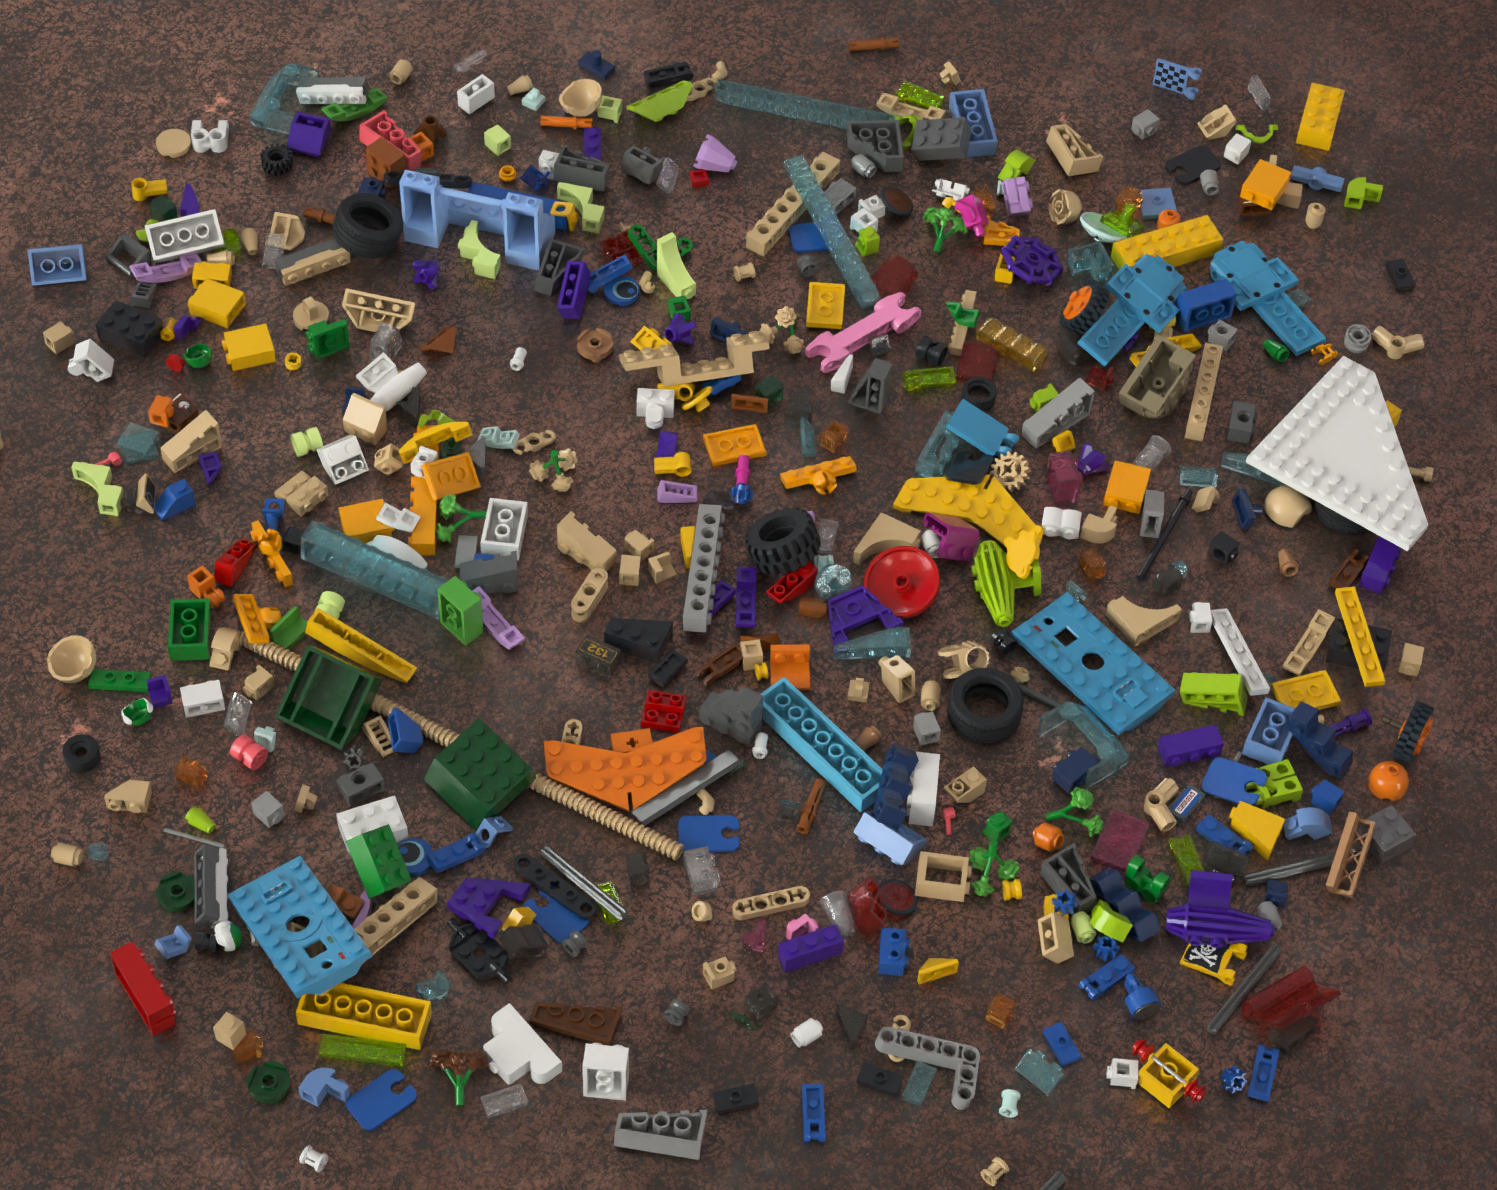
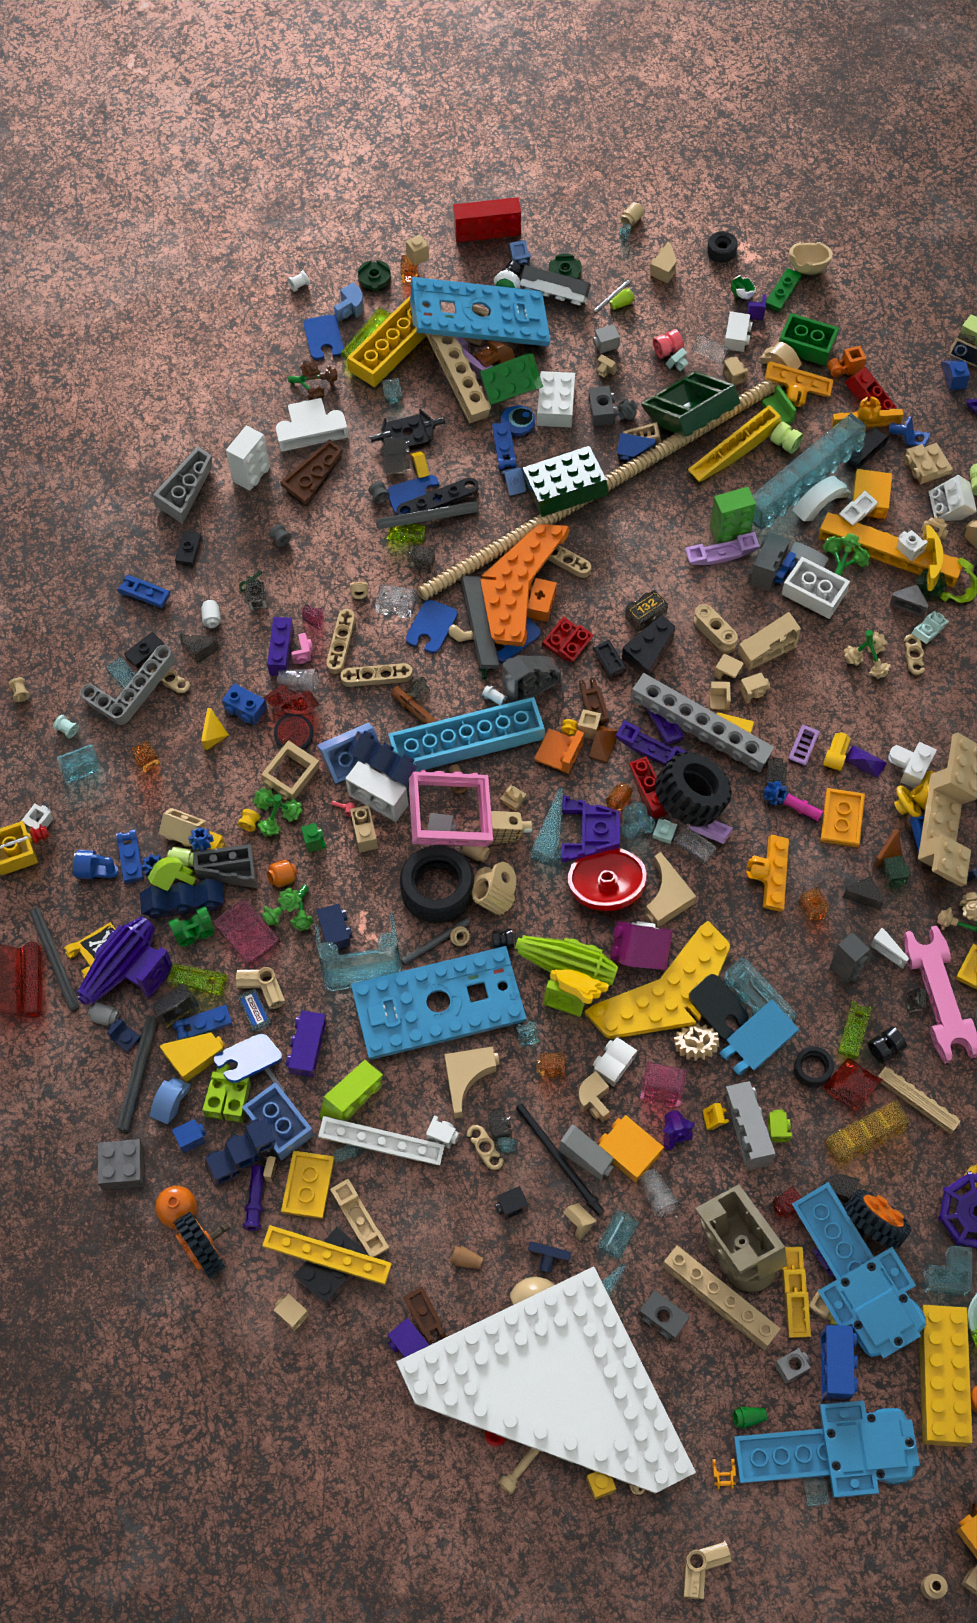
camera: 120 degrees right, 10 degrees up
clear orange brick [174,754,208,788] -> none
light orange tile [421,452,481,501] -> none
dark purple wing [447,877,530,939] -> none
clear plate [481,1083,528,1118] -> none
tan brick [703,956,736,990] -> none
clear light blue slope [800,417,816,457] -> none
green slope [946,301,980,328] -> none
blue plate [1042,1022,1081,1067] -> none
medium nougat fence [1326,811,1376,898] -> none
light grey wheel [1344,324,1371,353] -> none
none -> tan beam [340,663,413,687]
none -> bright pink window [409,770,493,847]
none -> tan piece [467,1125,504,1170]

